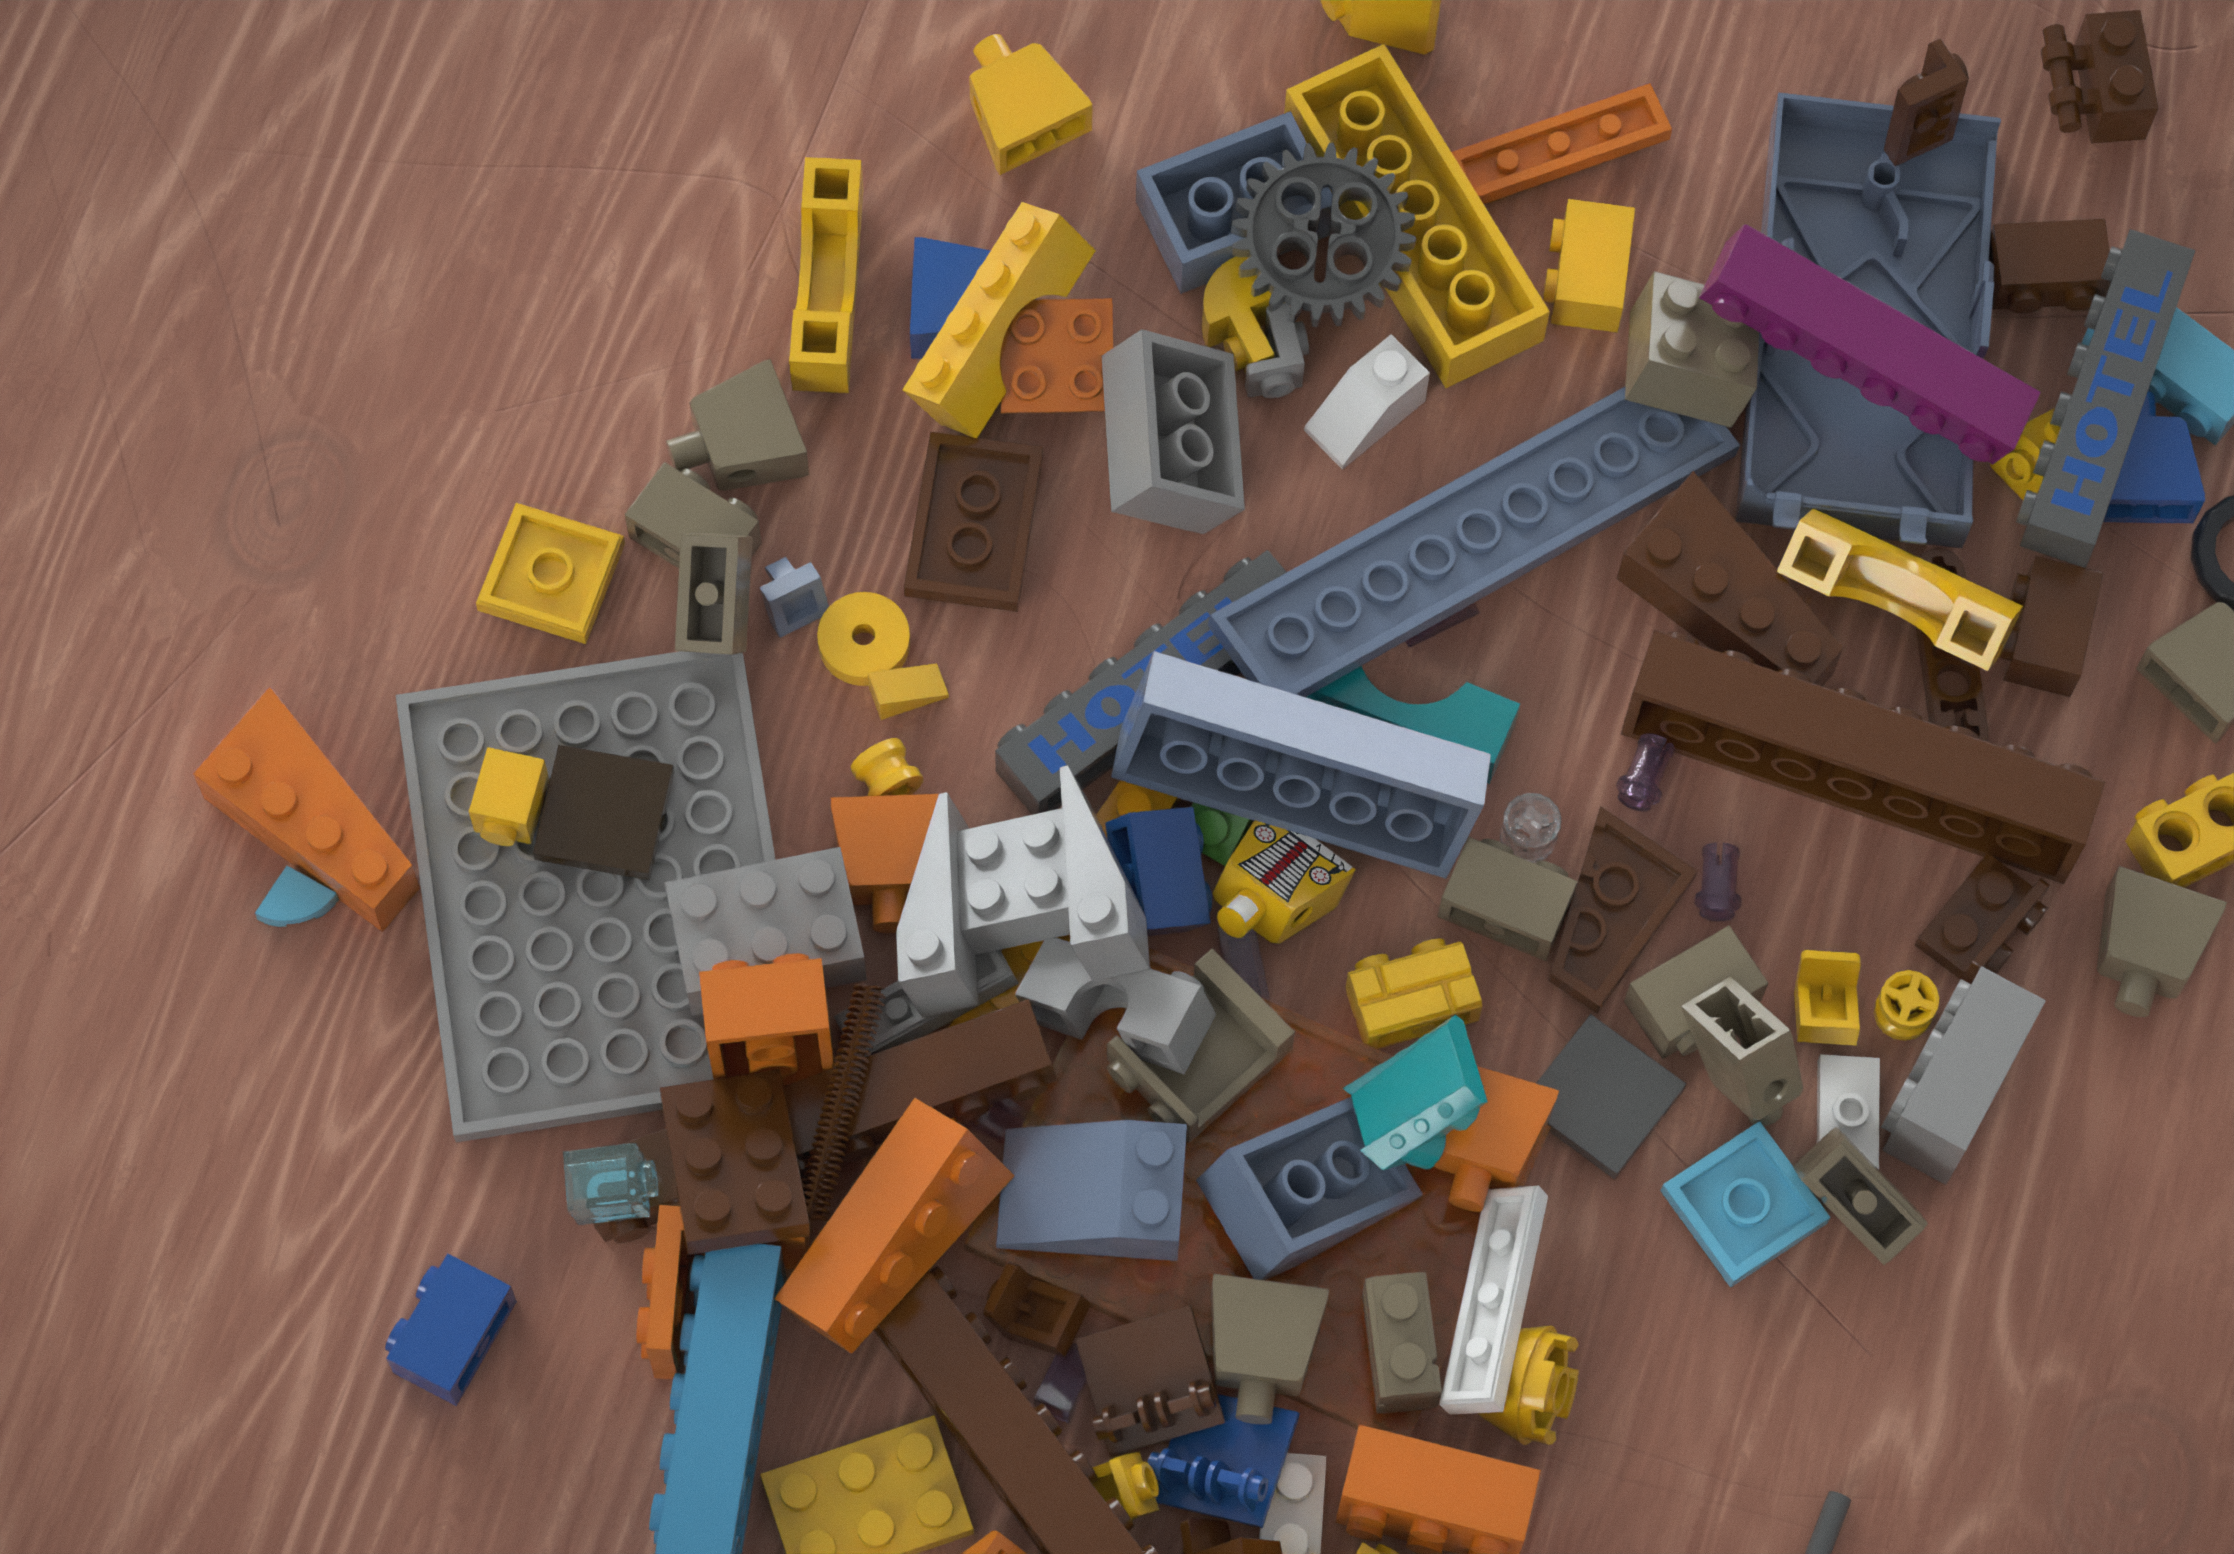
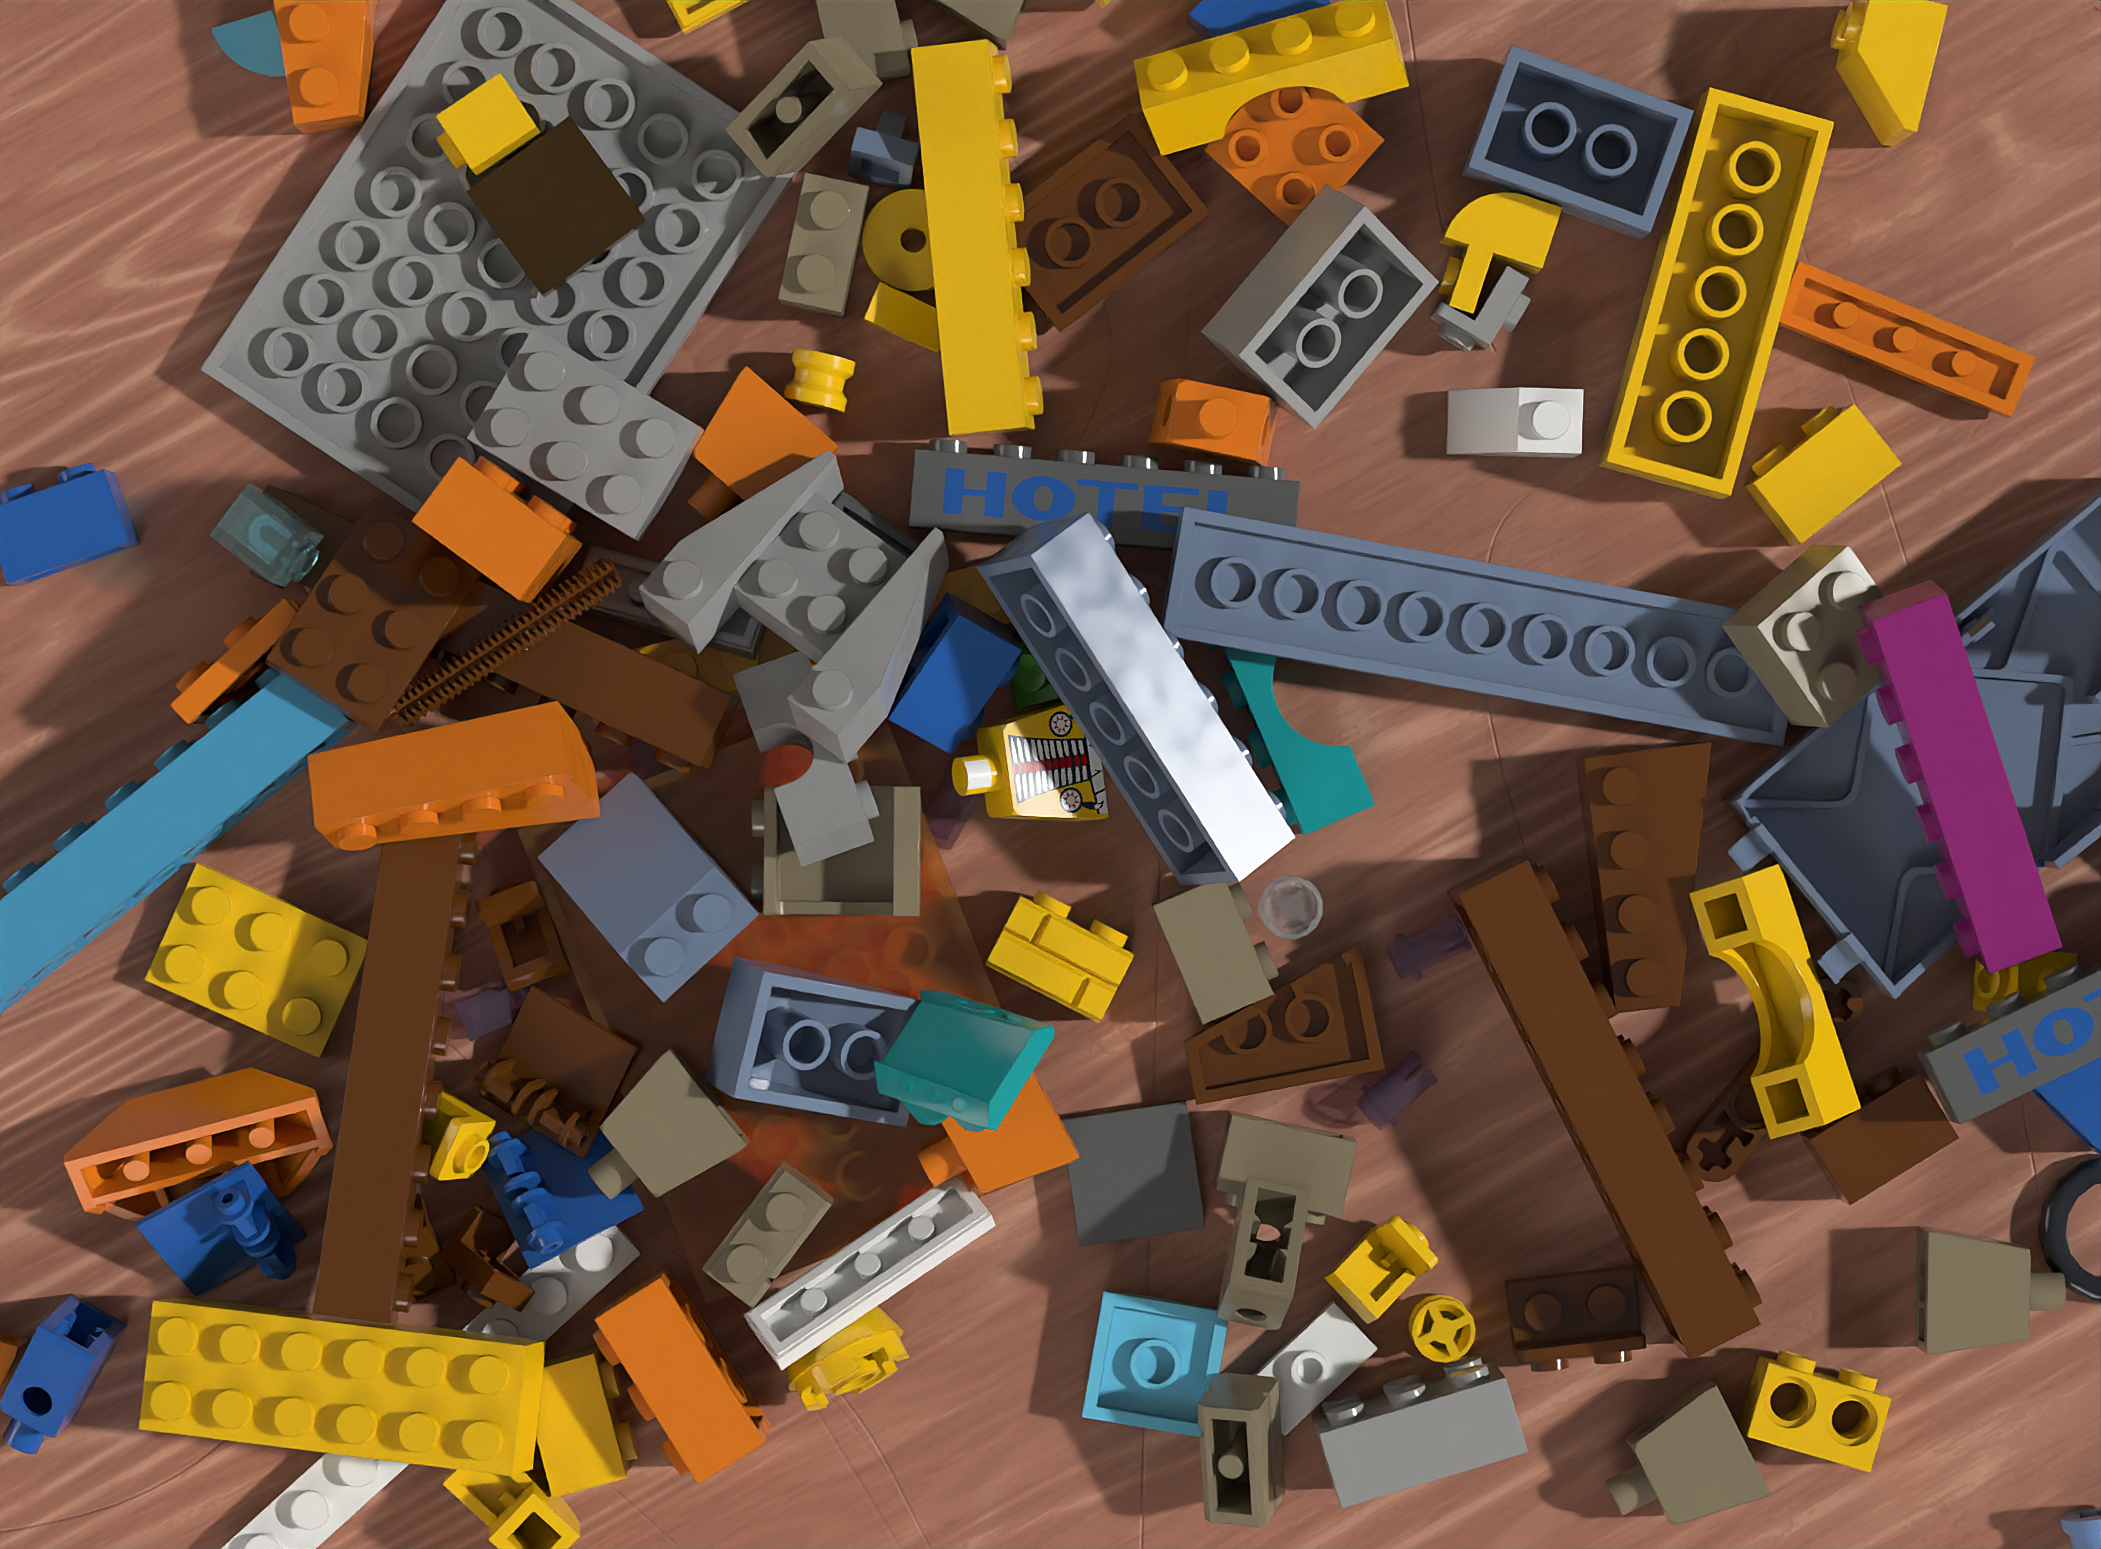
camera: 45 degrees right, 20 degrees up
dark grey gear [1231,143,1416,327] -> none
none -> dark tan brick [778,173,870,319]
none -> yellow brick [911,39,1043,438]
none -> orange torso [1148,378,1279,466]

